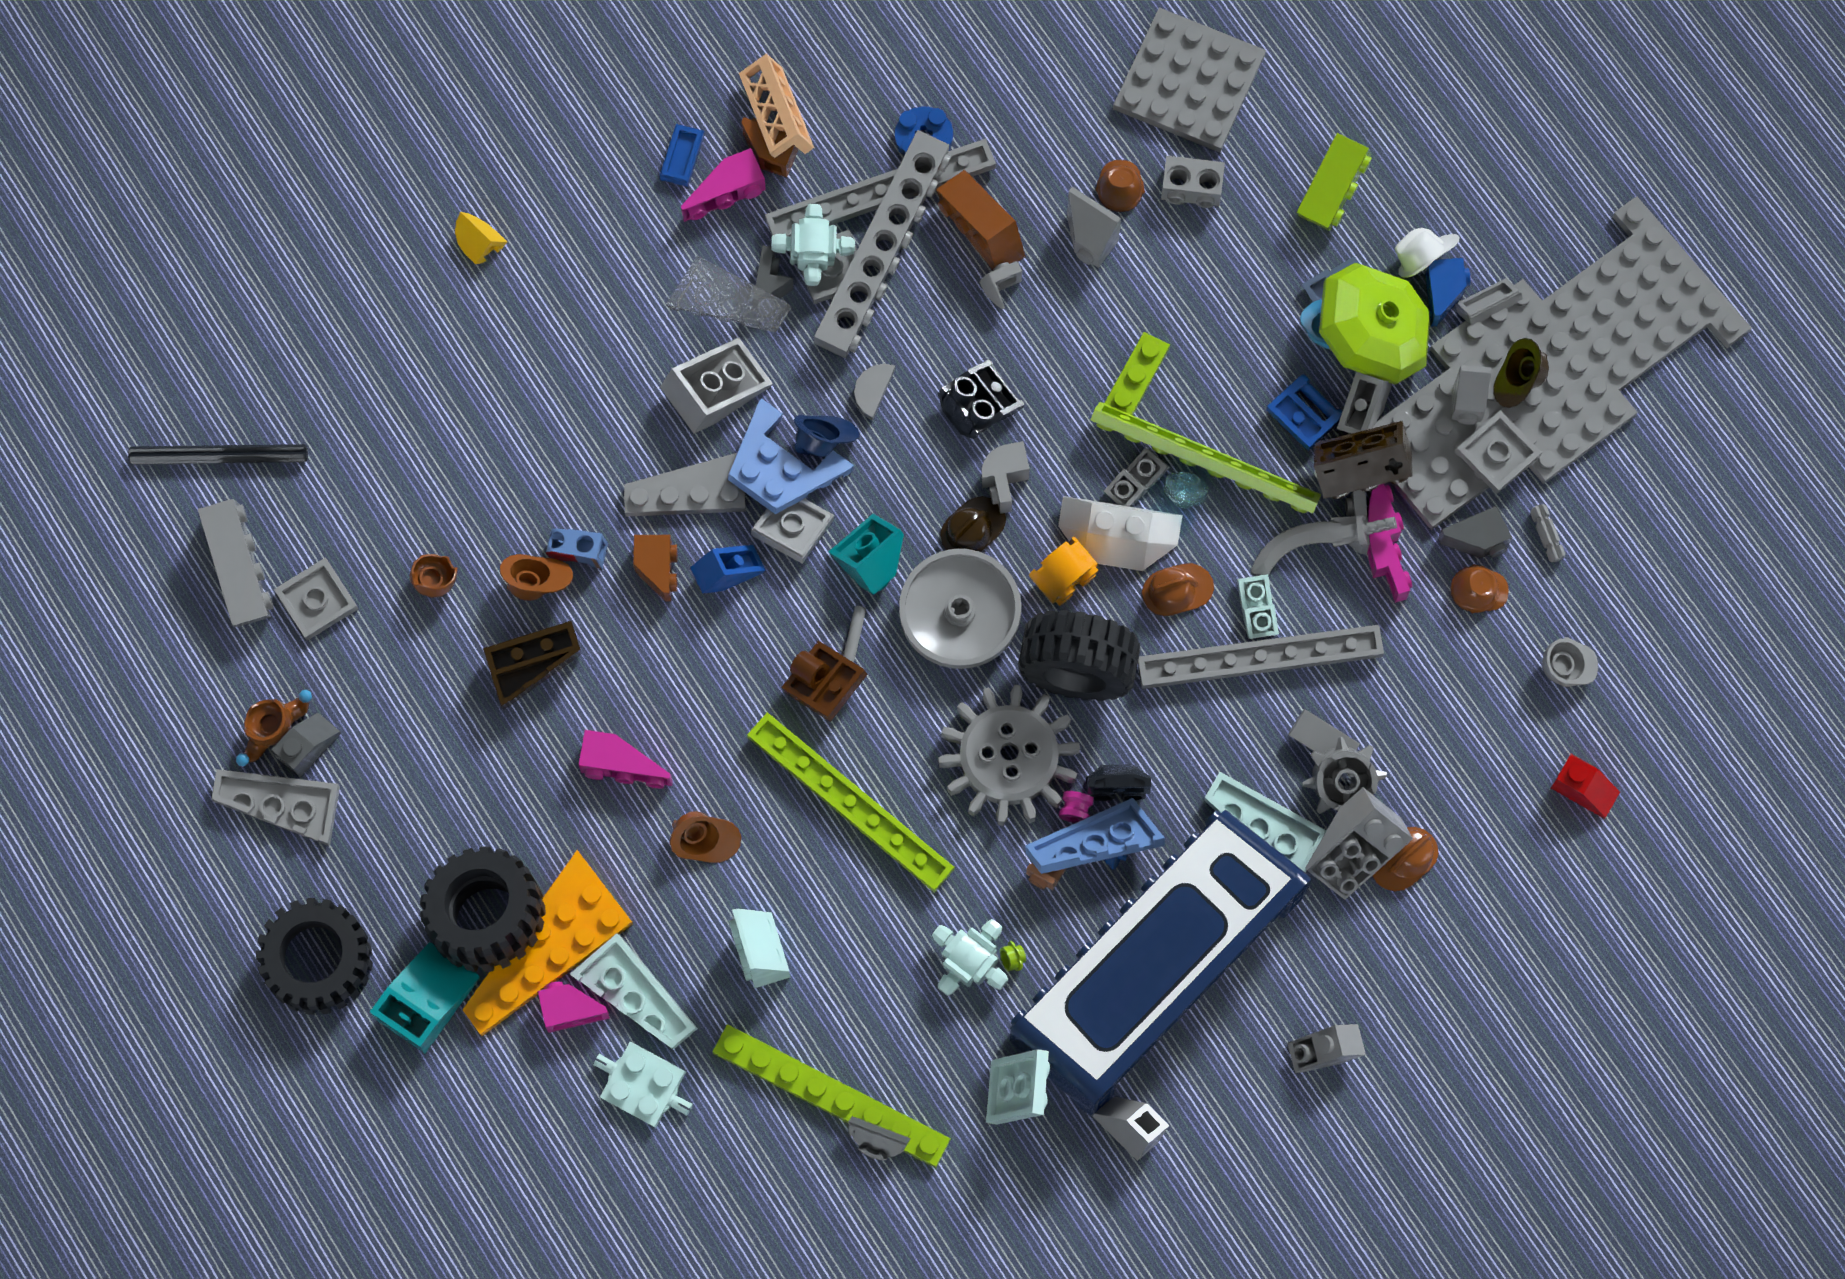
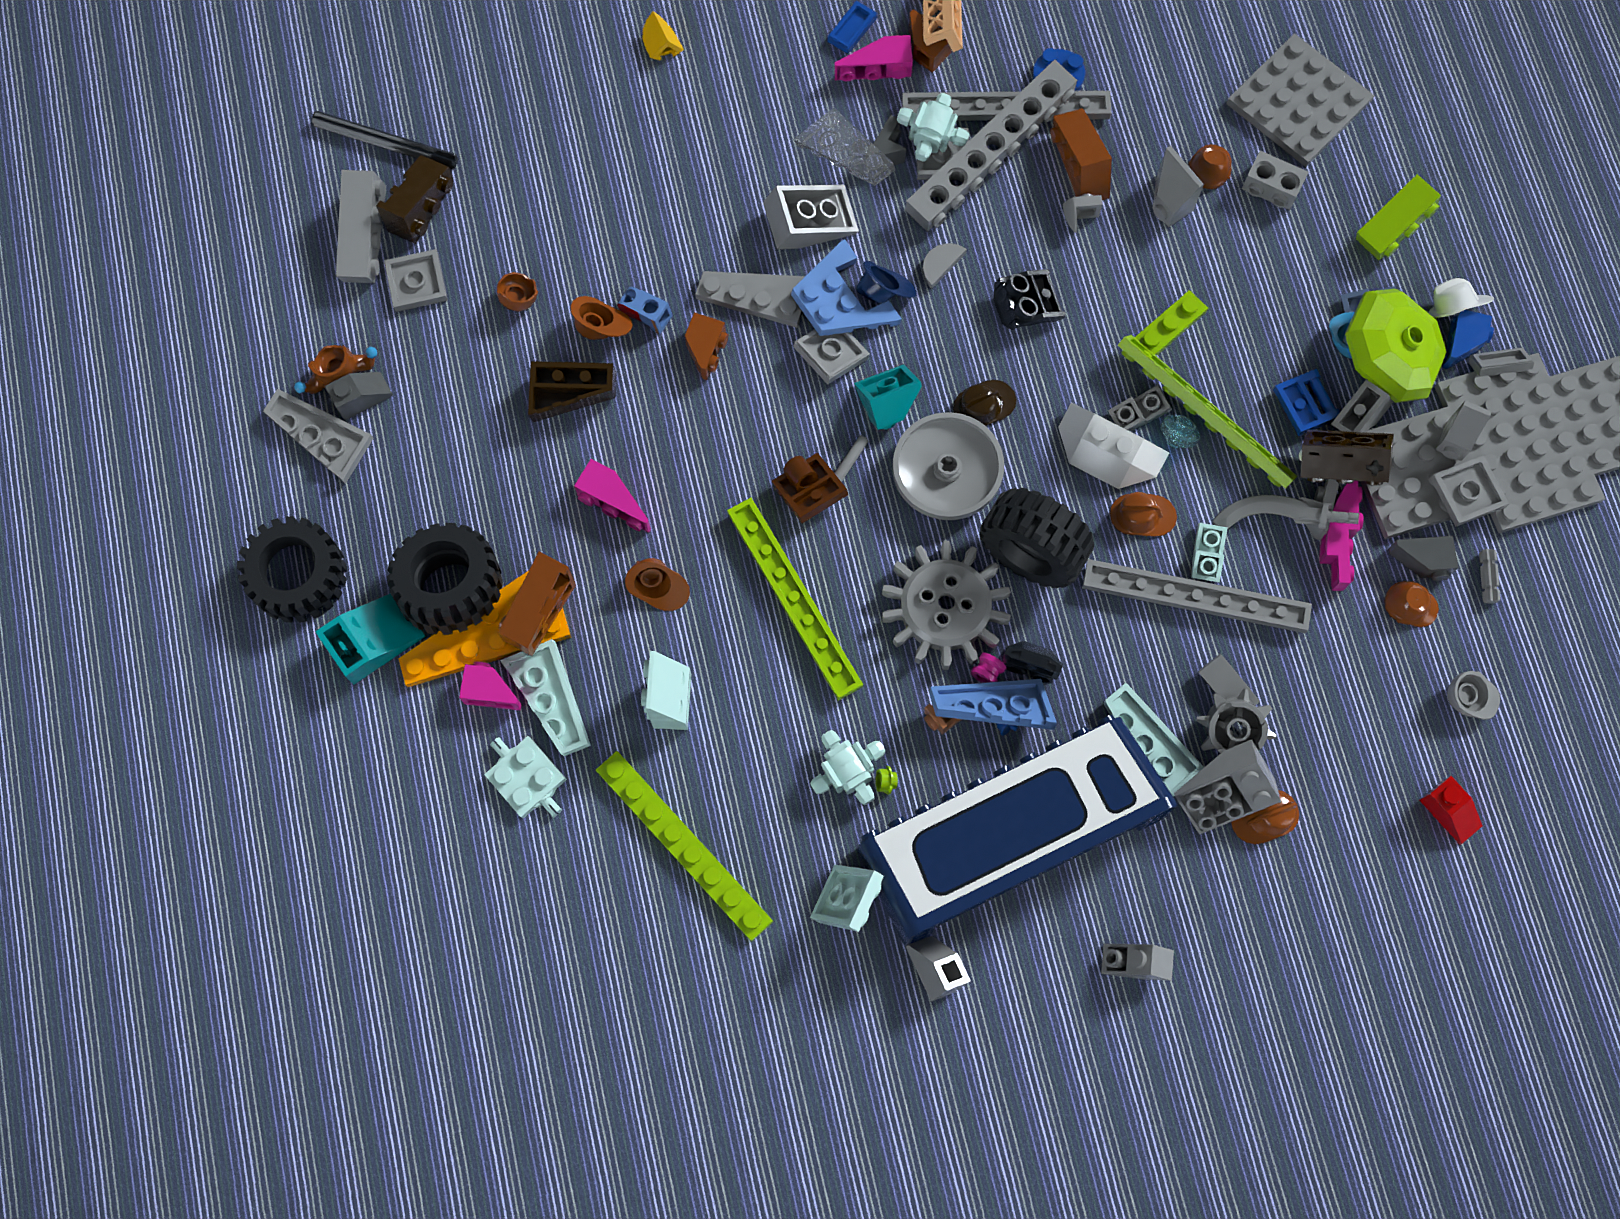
camera: 20 degrees right, 0 degrees up
blue slope [690,545,766,593] -> none
dark grey tile [848,1116,911,1160] -> none
light grey brick [982,441,1030,514] -> none
light orange brick [1028,536,1099,606] -> none
dark brown piece [1494,338,1549,408] -> none
none -> dark brown wedge [376,155,454,244]
none -> dark orange wedge [498,551,576,656]

